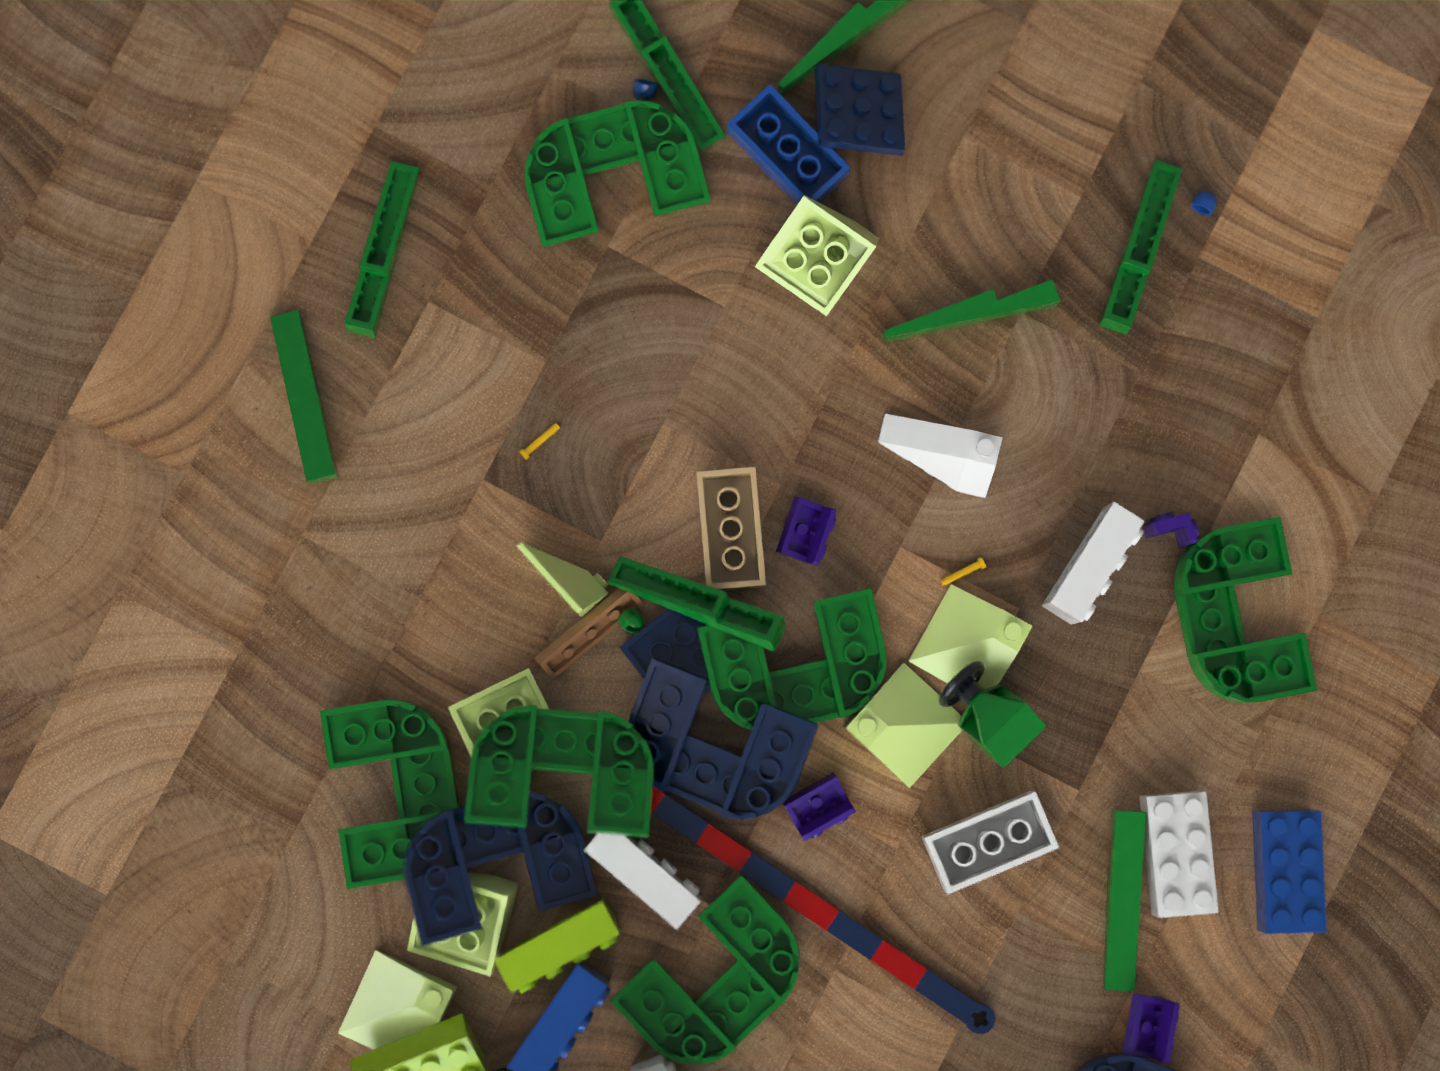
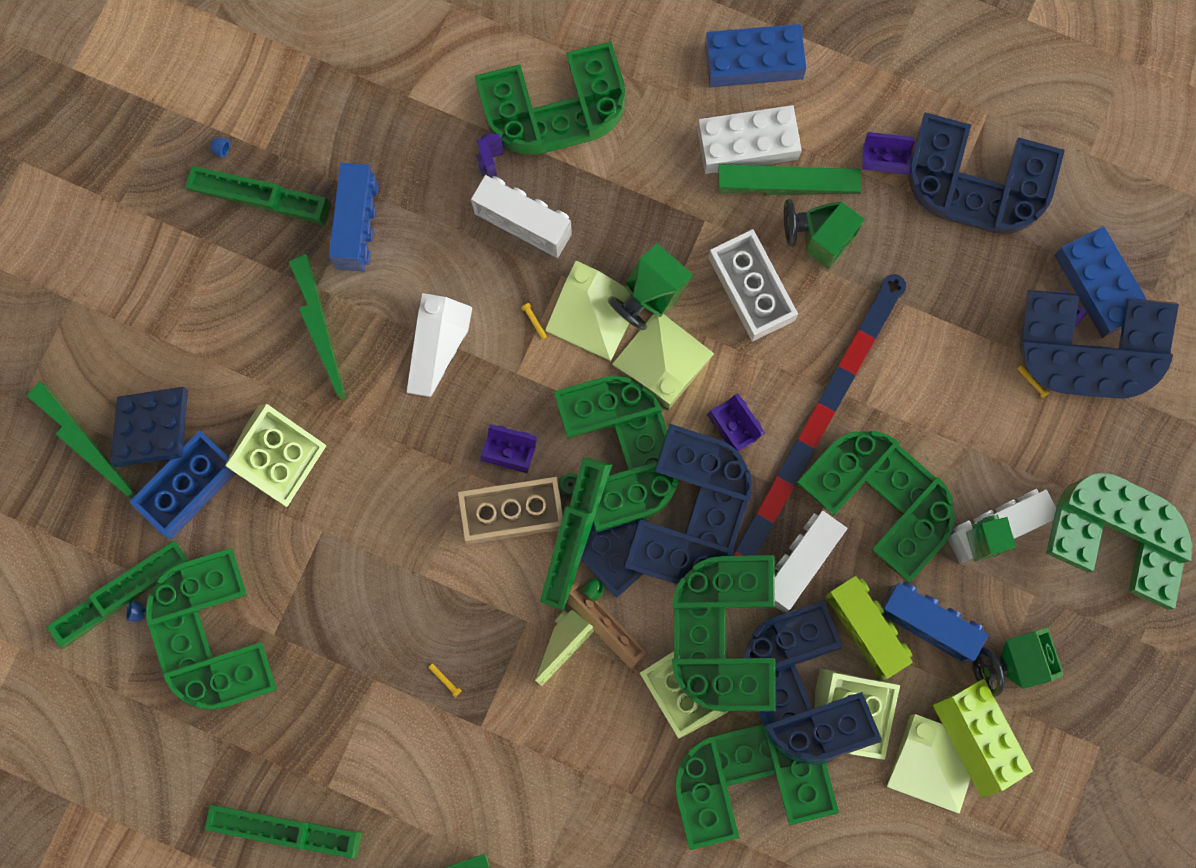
camera: 90 degrees left, 5 degrees down
none -> blue brick [329,163,379,272]
none -> green plate [558,473,578,497]
none -> green piece [784,199,865,269]

